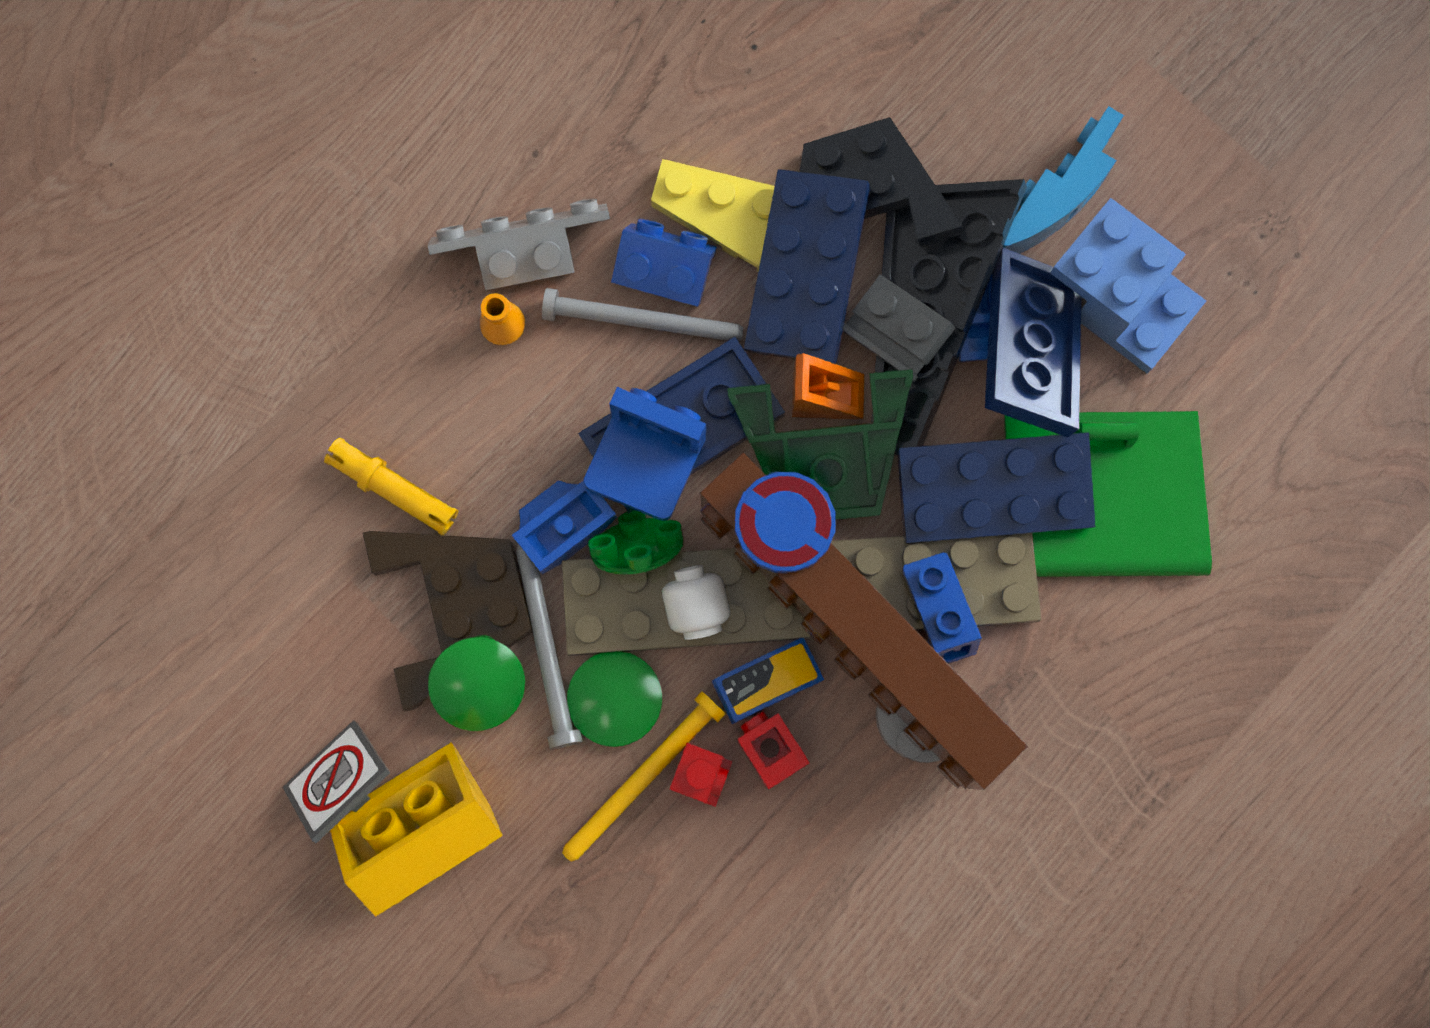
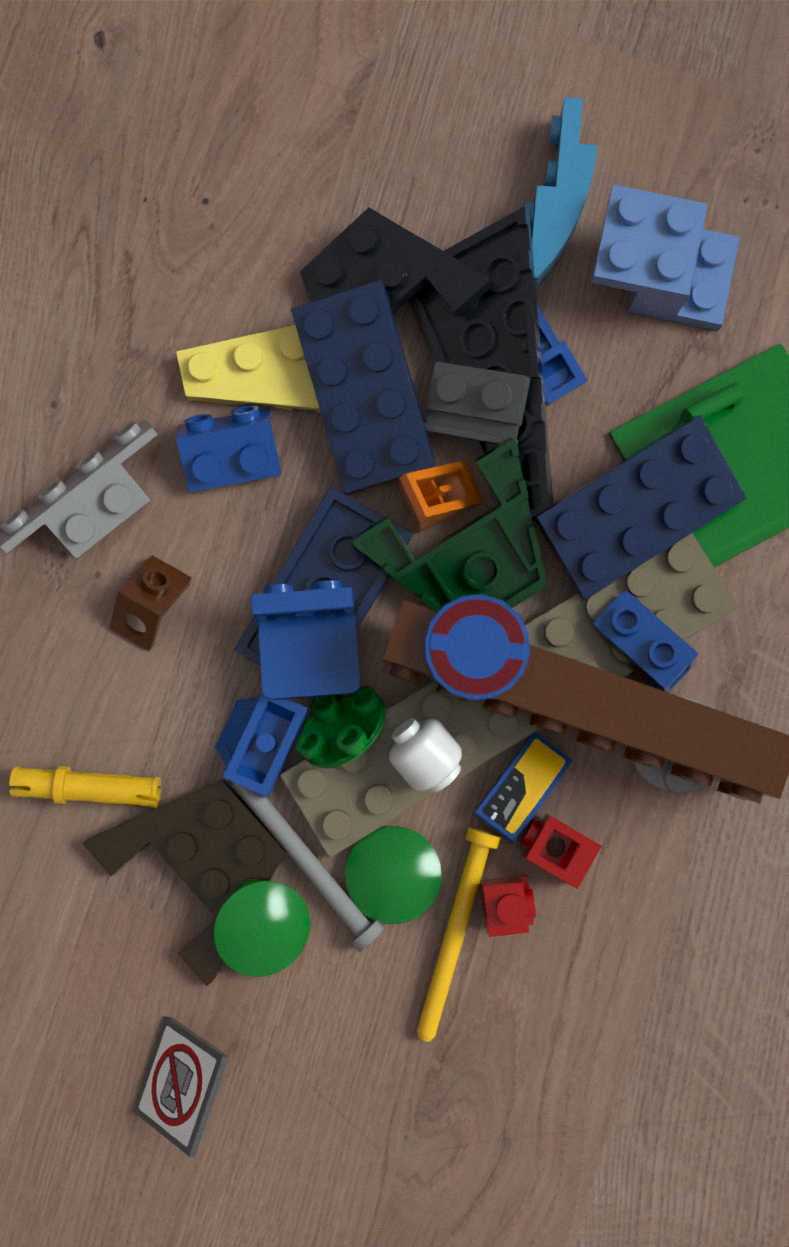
camera: 25 degrees left, 5 degrees up
yellow slope [330,742,503,917] -> none
light orange cone [480,293,525,345] -> none
light grey bar [542,288,743,341] -> none
dark blue plate [984,248,1082,437] -> none
none -> reddish brown bracket [110,556,192,651]

